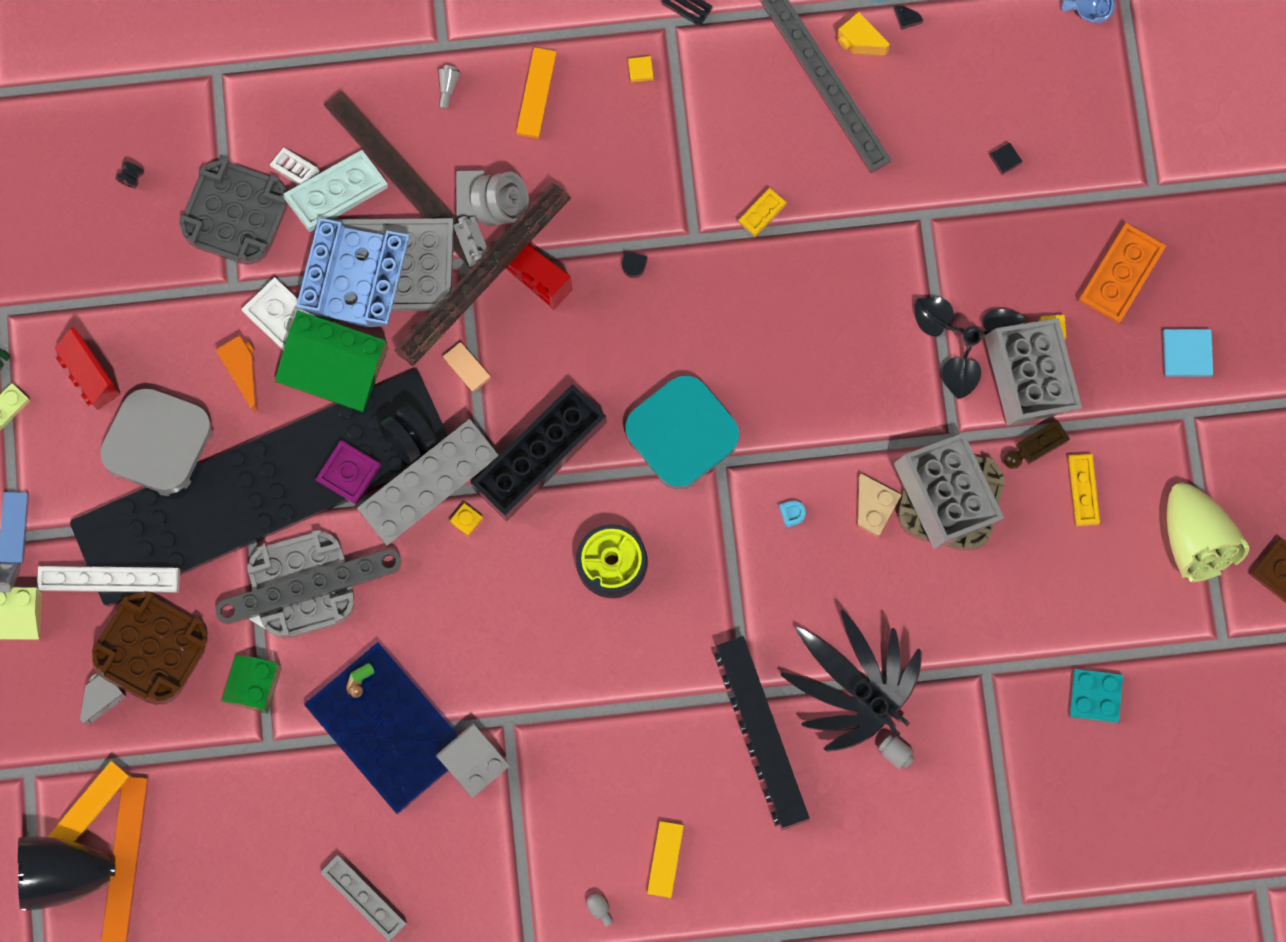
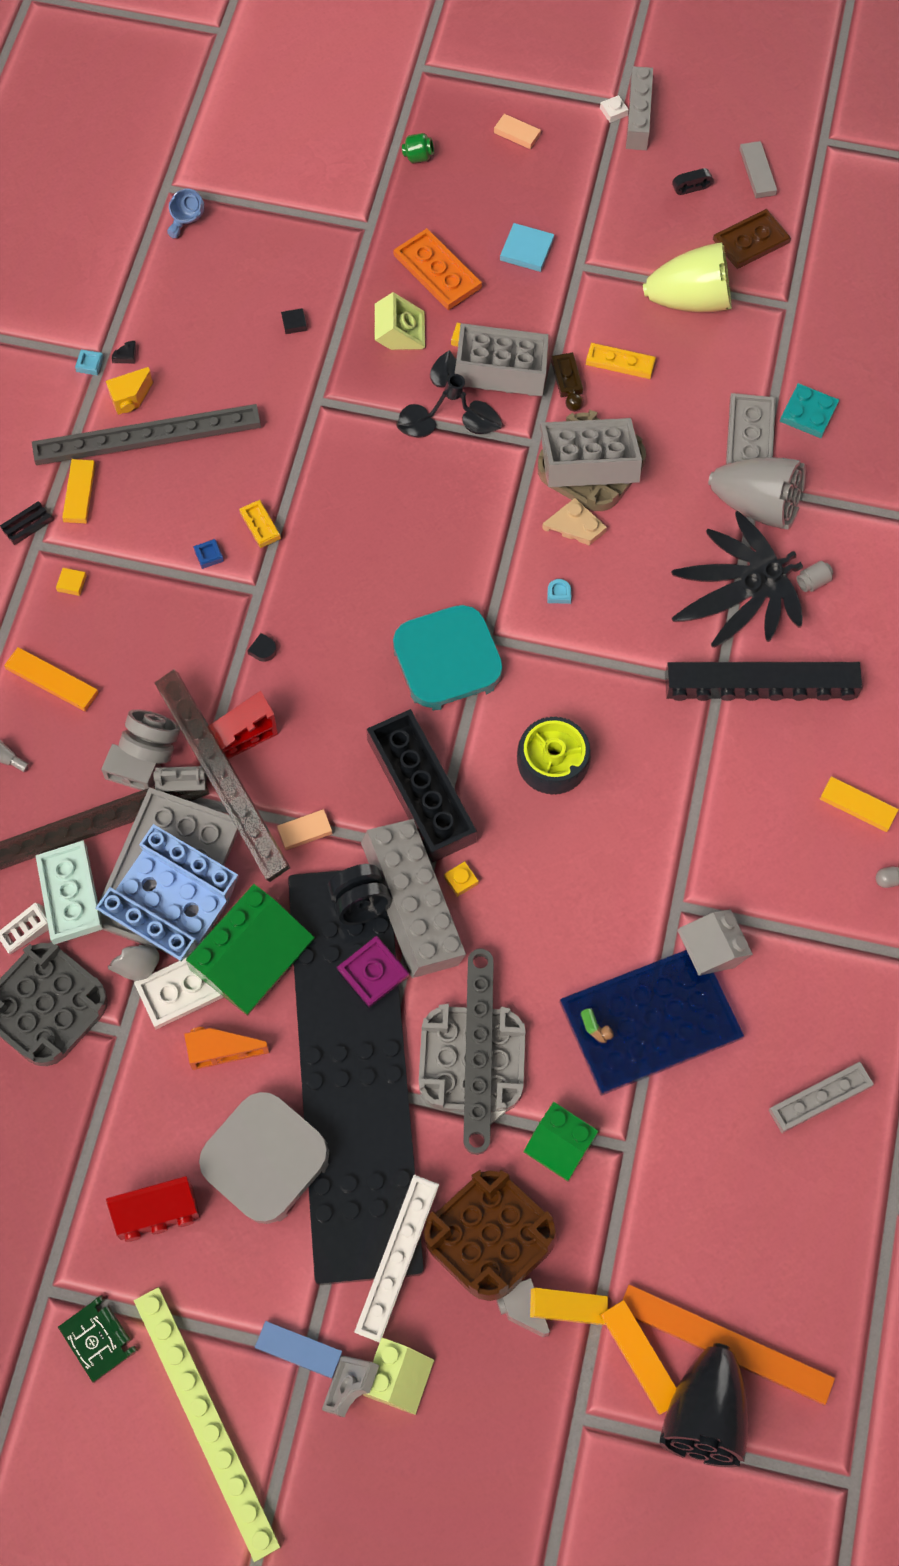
camera: 75 degrees left, 10 degrees down
none -> yellow tile [62,459,96,524]
none -> light grey hair [108,945,159,981]
none -> blue tile [193,539,224,569]
none -> yellowish green slope [375,292,425,350]
none -> green head [402,133,434,163]
none -> yellow tile [530,1288,608,1325]
none -> light grey cylinder [708,457,806,529]
none -> light grey tile [726,393,776,464]

